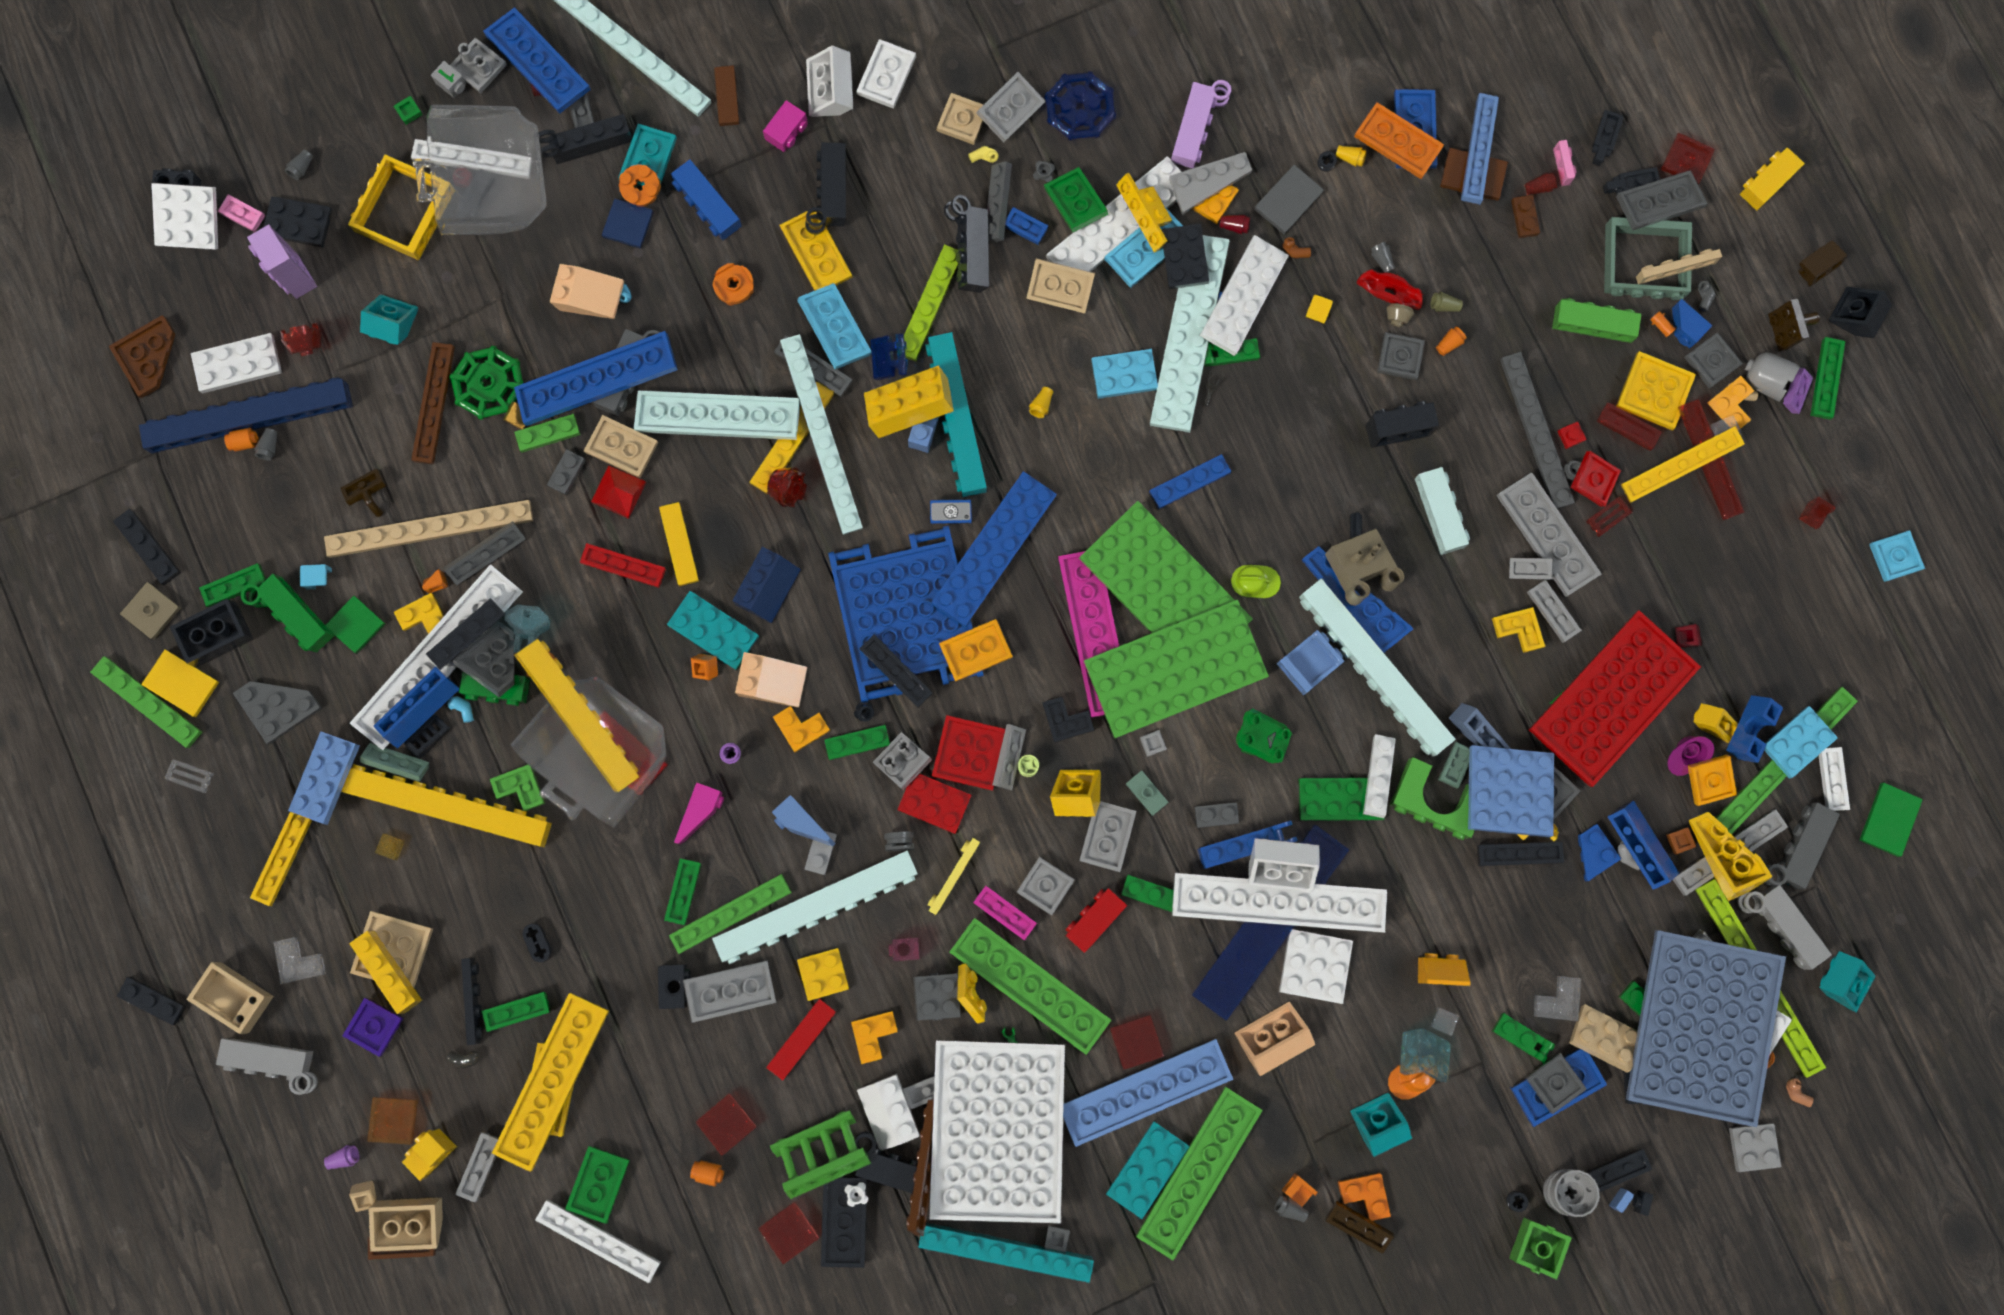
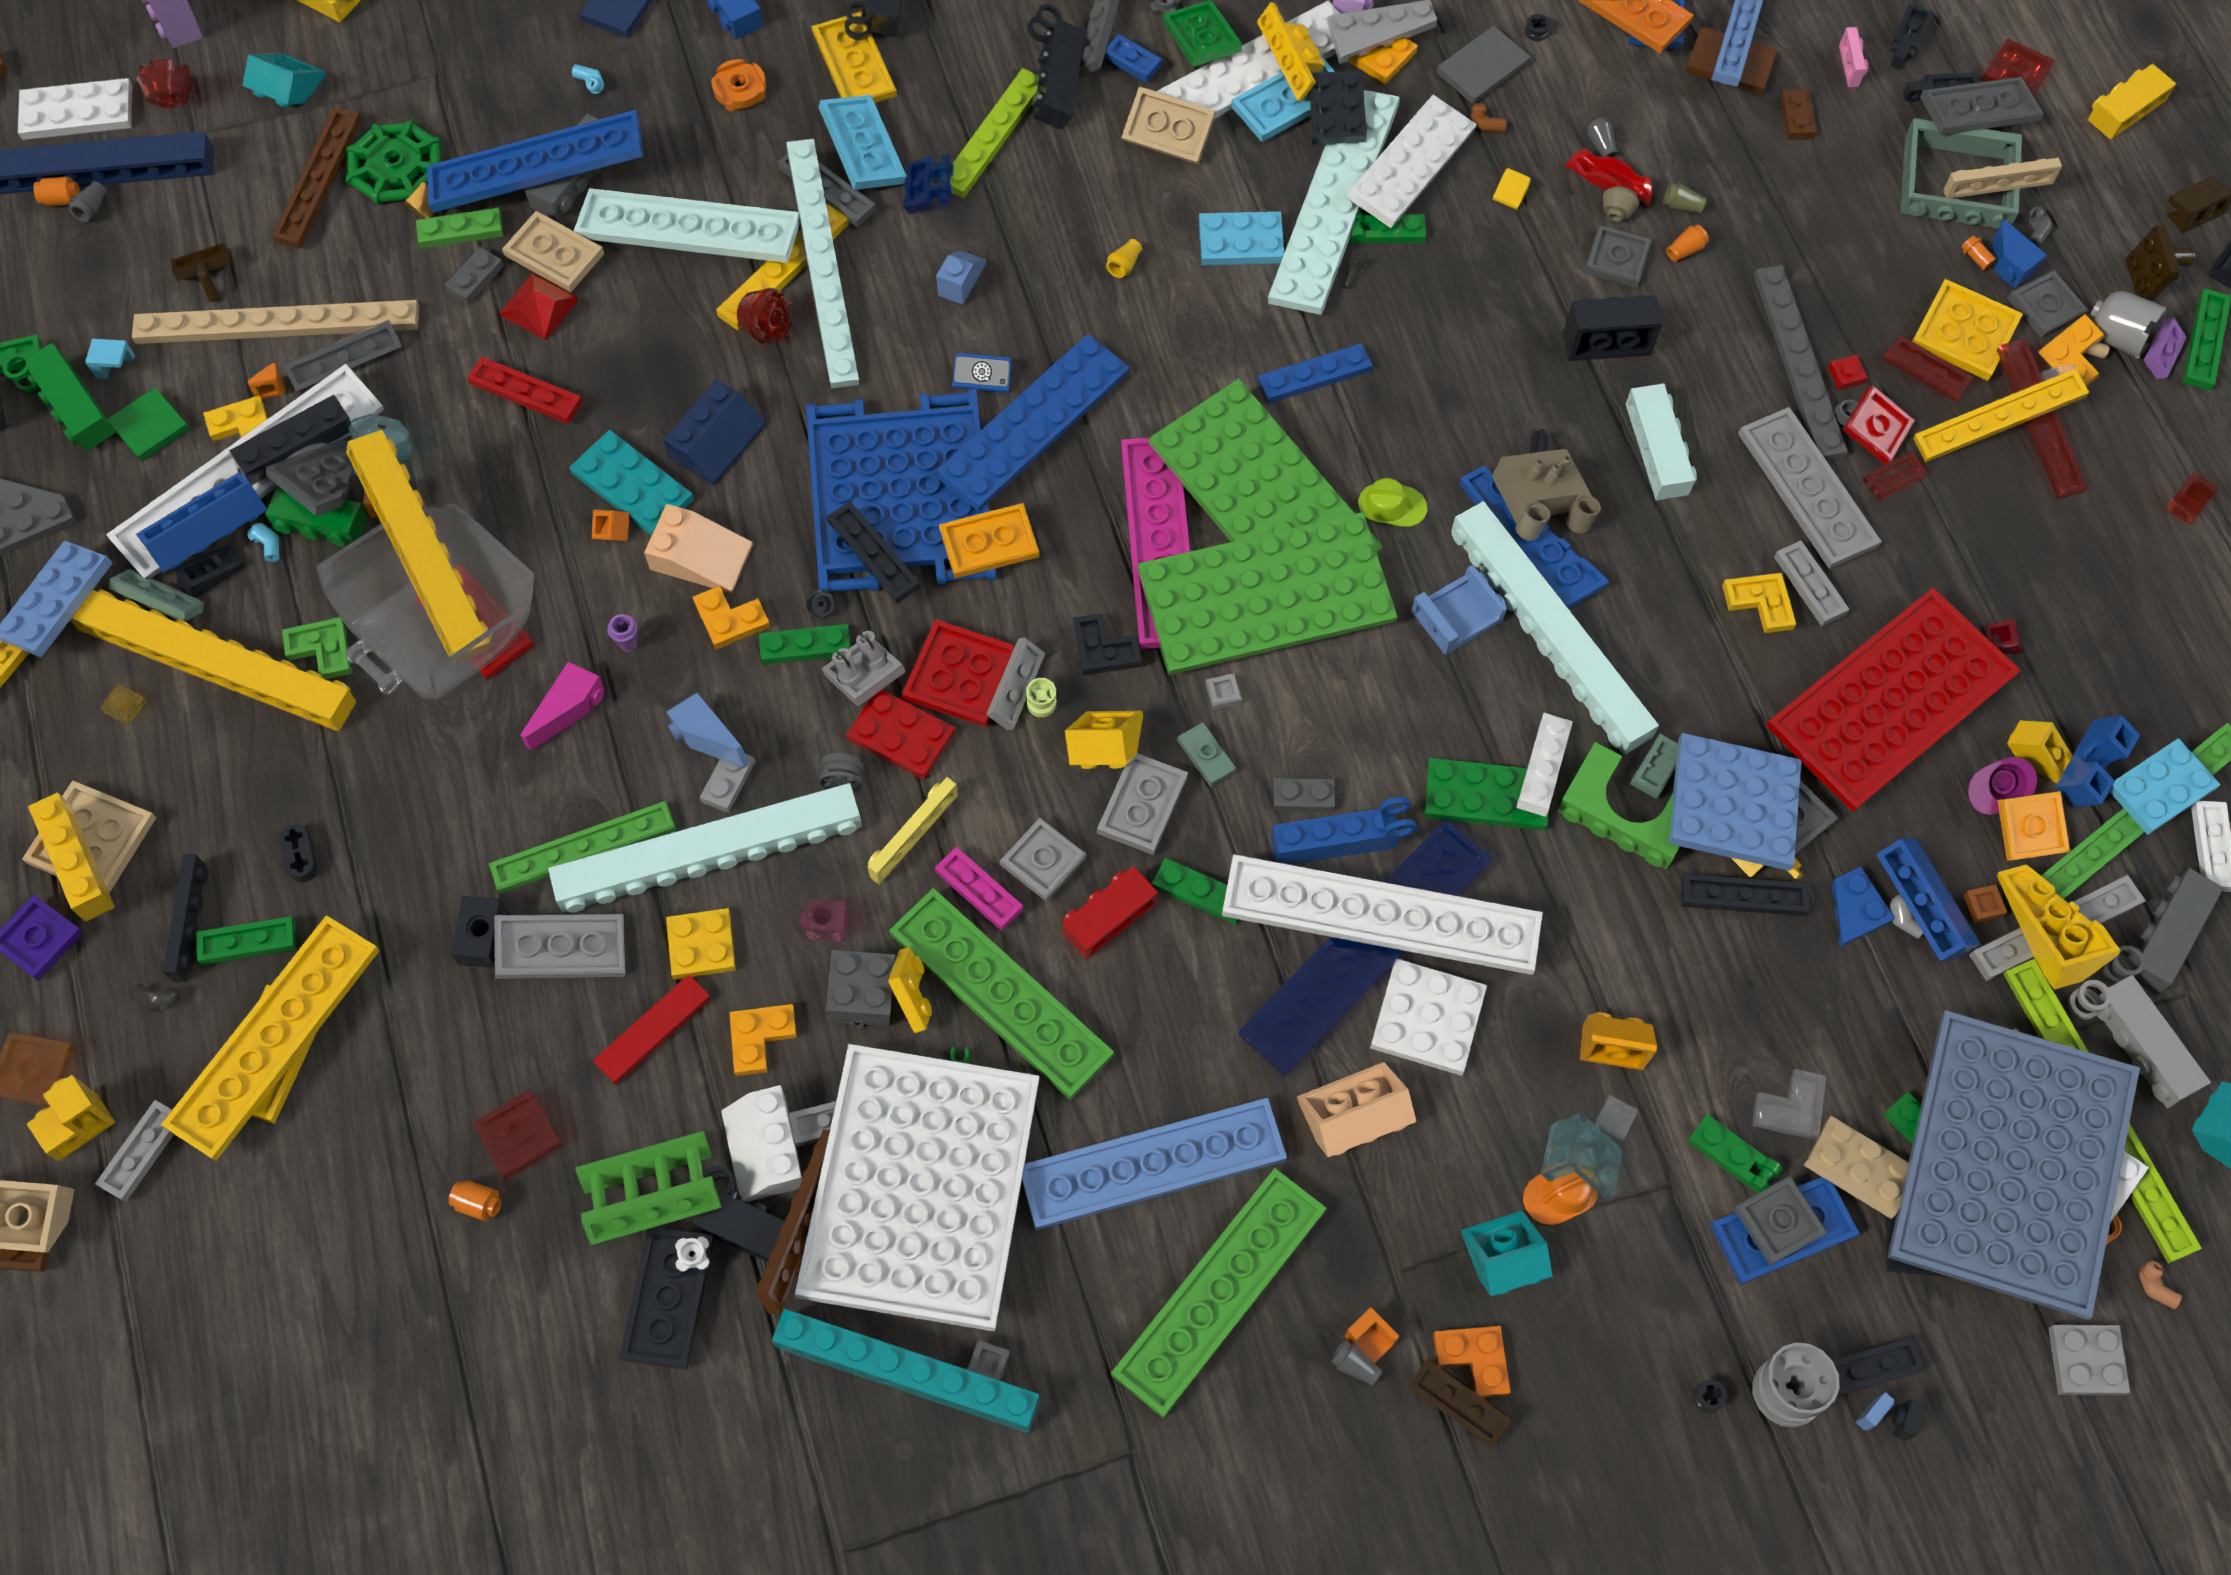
camera: 10 degrees right, 15 degrees down
white plate [536,1200,661,1283] -> none
light nougat slope [550,264,625,319] -> none
green plate [565,1146,630,1224] -> none
yellow tile [659,502,699,587] -> none
green plate [664,858,702,925] -> none
clear red plate [758,1201,819,1265] -> none
yellow brick [864,365,954,438] -> none
teal brick [925,332,987,497] -> none
teal plate [1106,1121,1190,1219] -> none
clear red plate [1110,1015,1164,1070] -> none
dark red cone [1220,215,1250,235] -> none
green shield [1236,708,1292,764] -> none
white brick [1249,838,1320,892] -> none
yellow cone [1336,145,1367,167] -> none
sand blue slope [1449,703,1511,749] -> none
light grey plate [1509,558,1553,579] -> none
bright green brick [1509,1218,1572,1279] -> none
clear red cone [1525,172,1557,195] -> none
bright green brick [1552,298,1641,343] -> none

